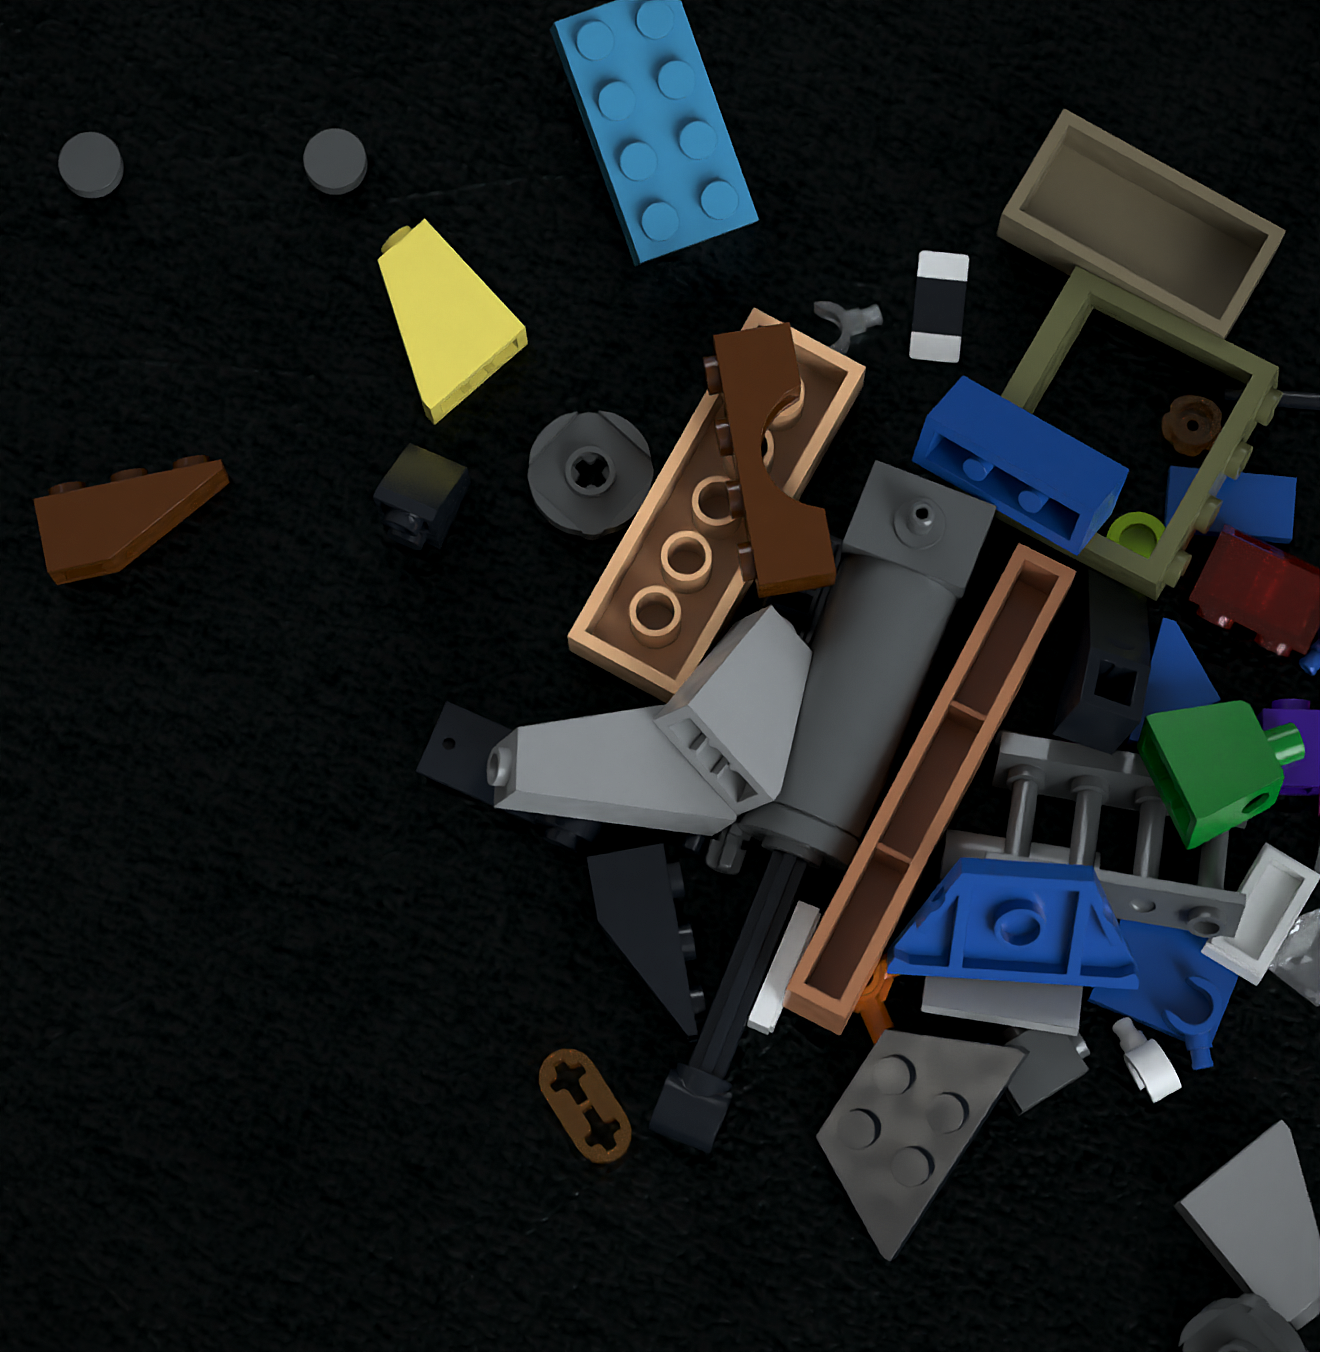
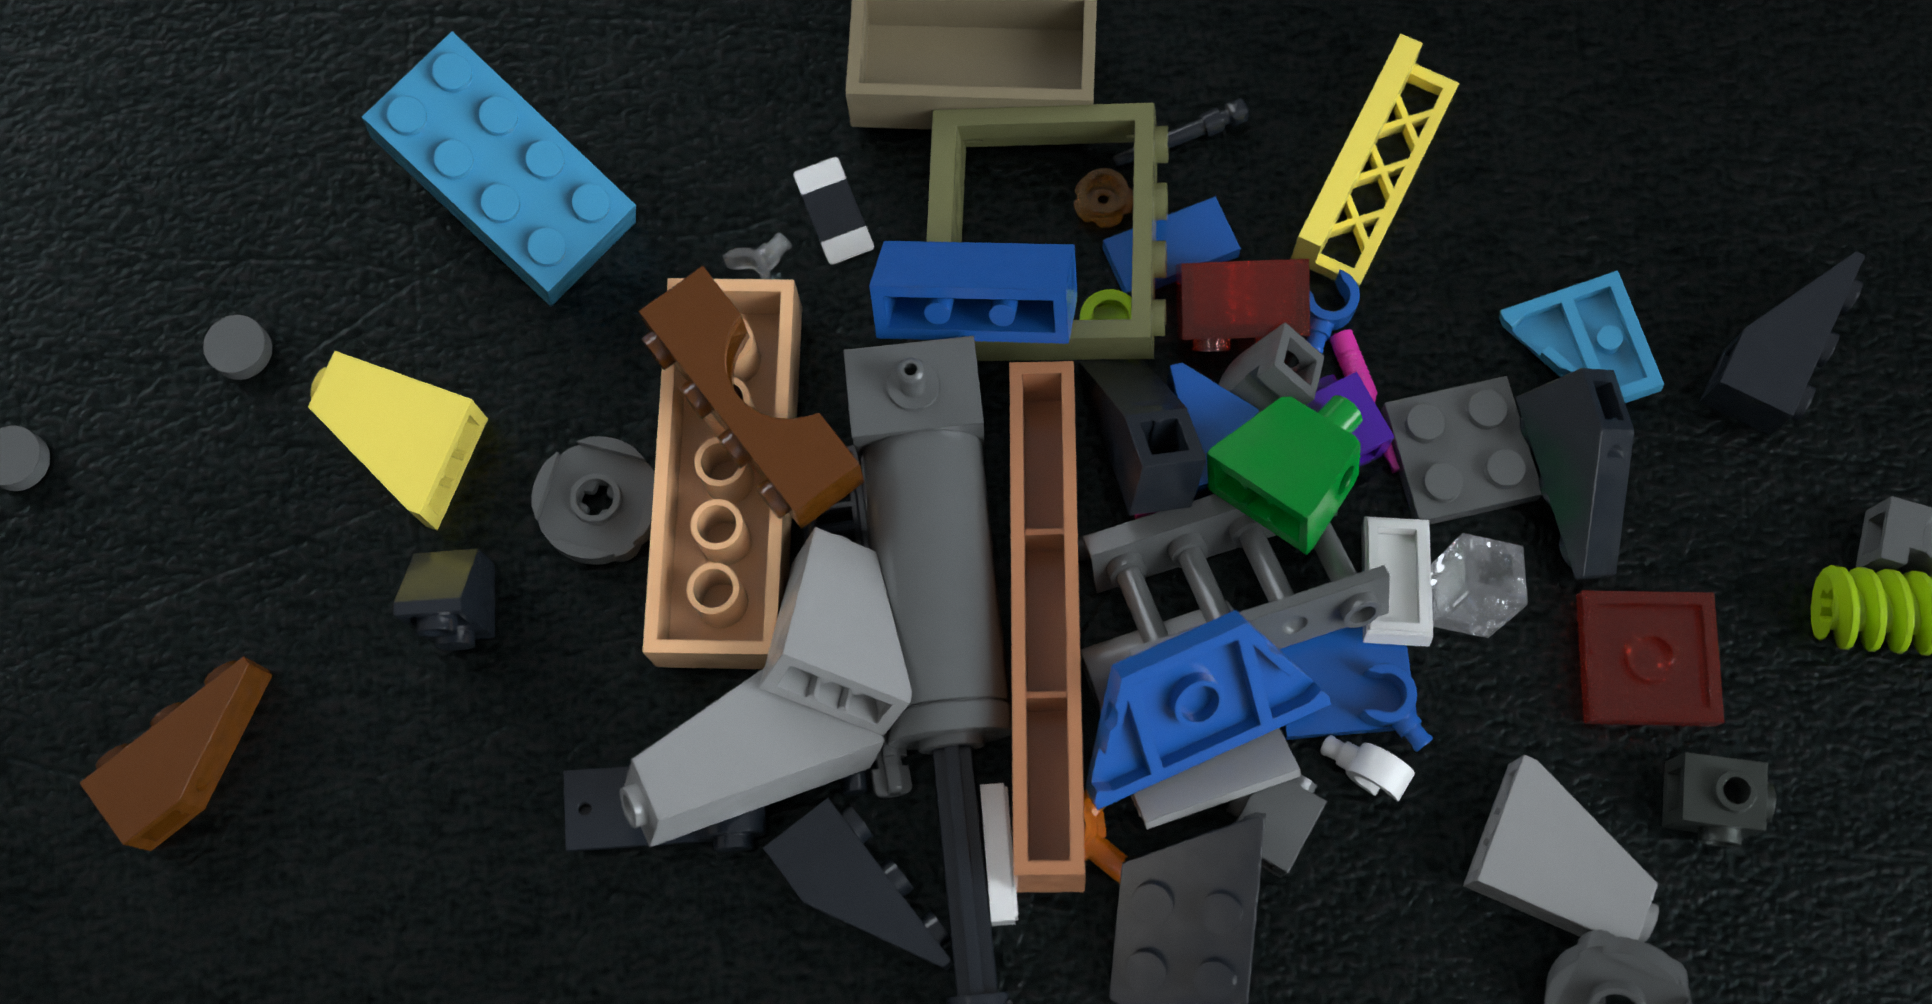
camera: 25 degrees left, 5 degrees down
none -> dark grey leg [1219,322,1325,413]

